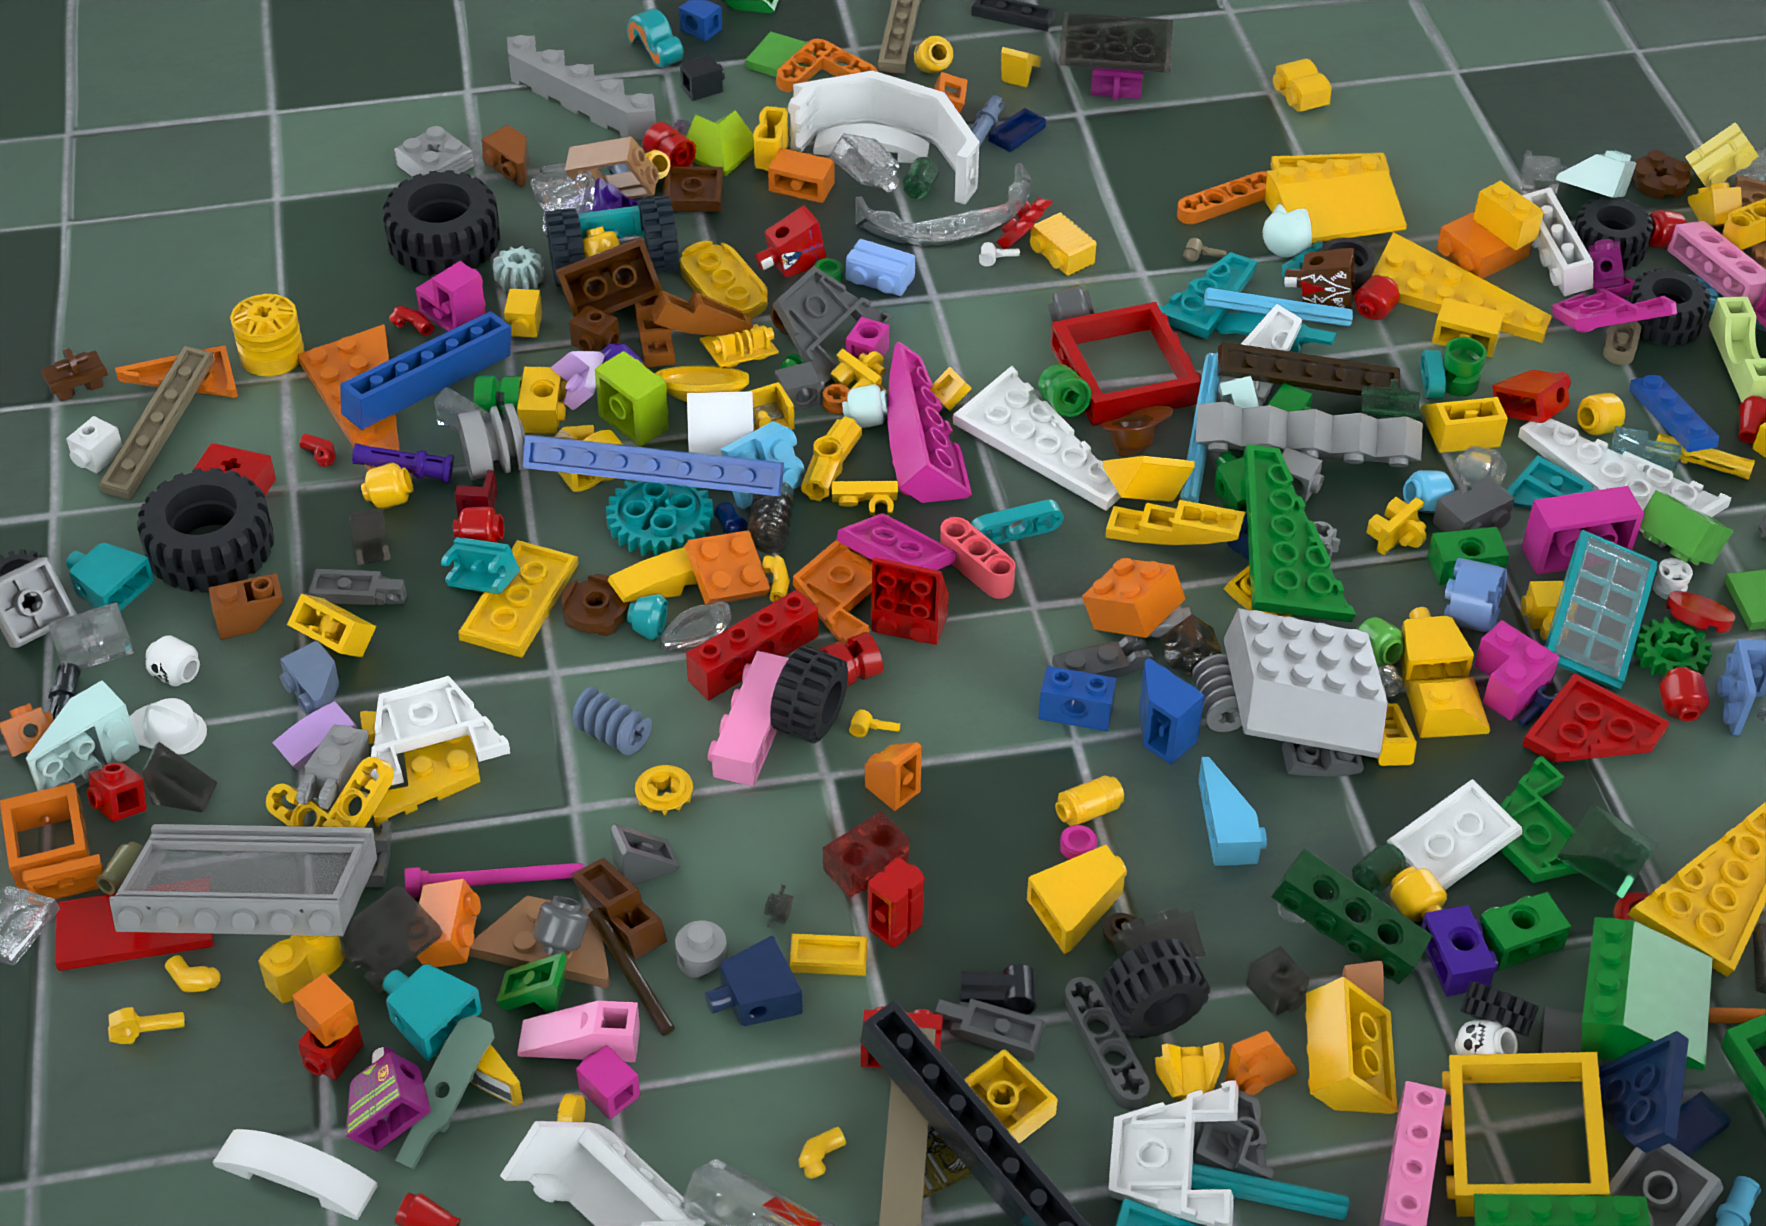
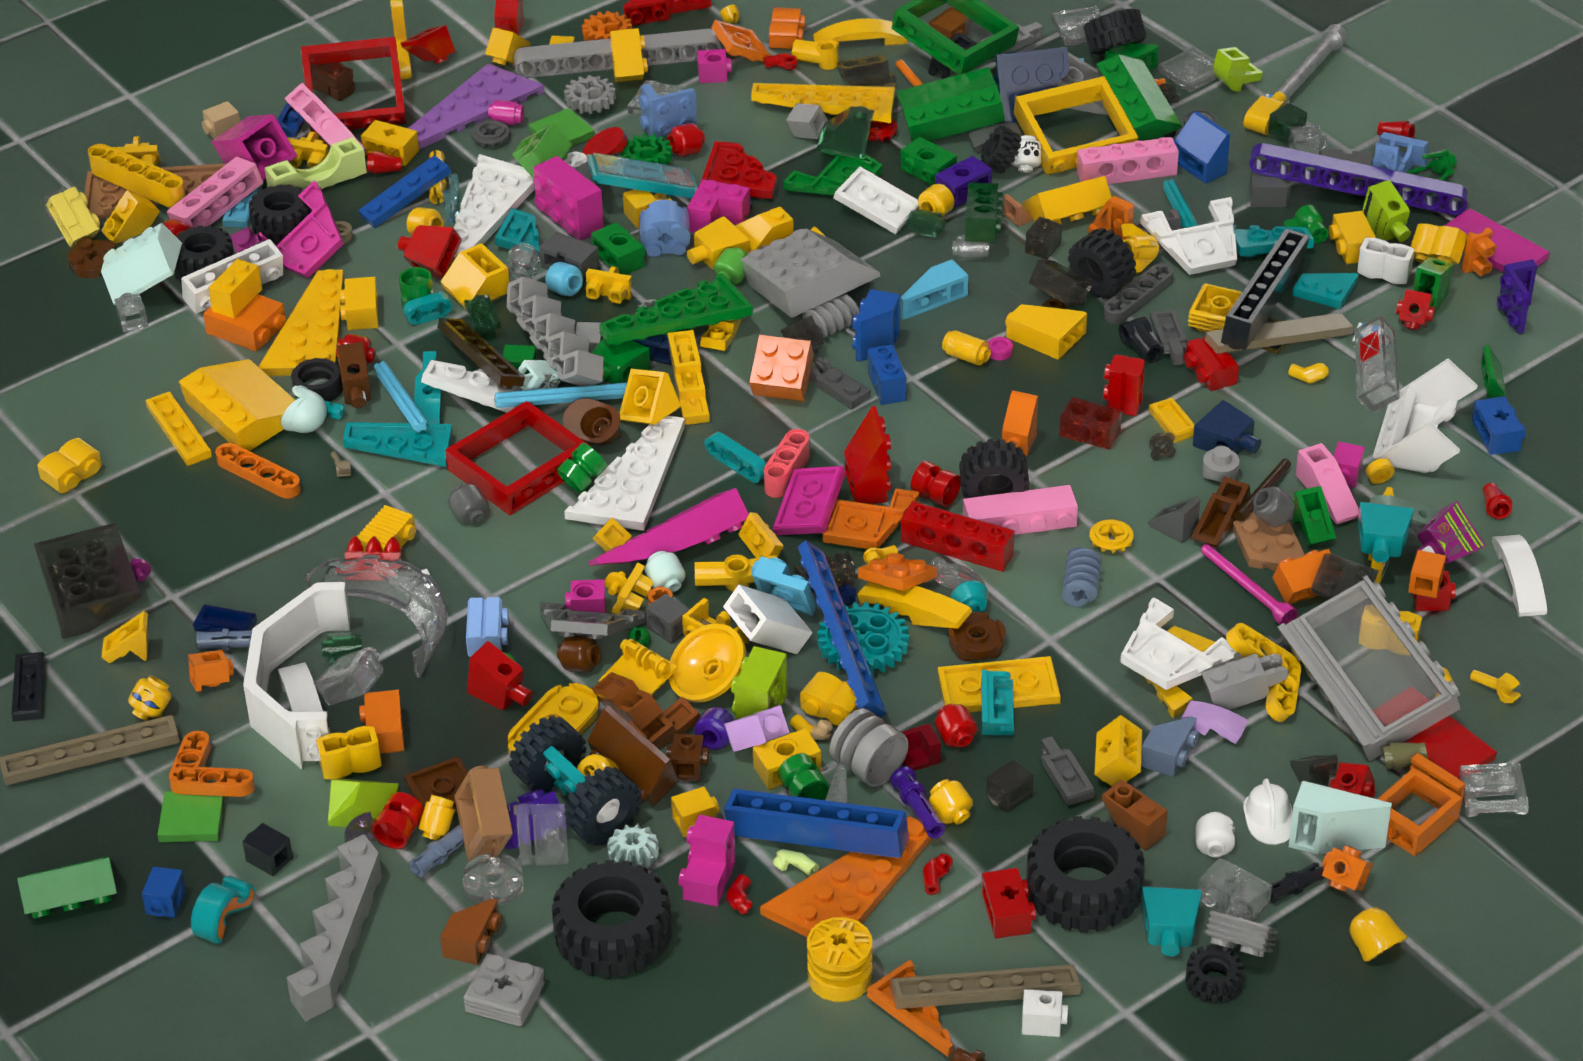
camera: 115 degrees left, 5 degrees down
none -> light grey brick [786,103,829,139]

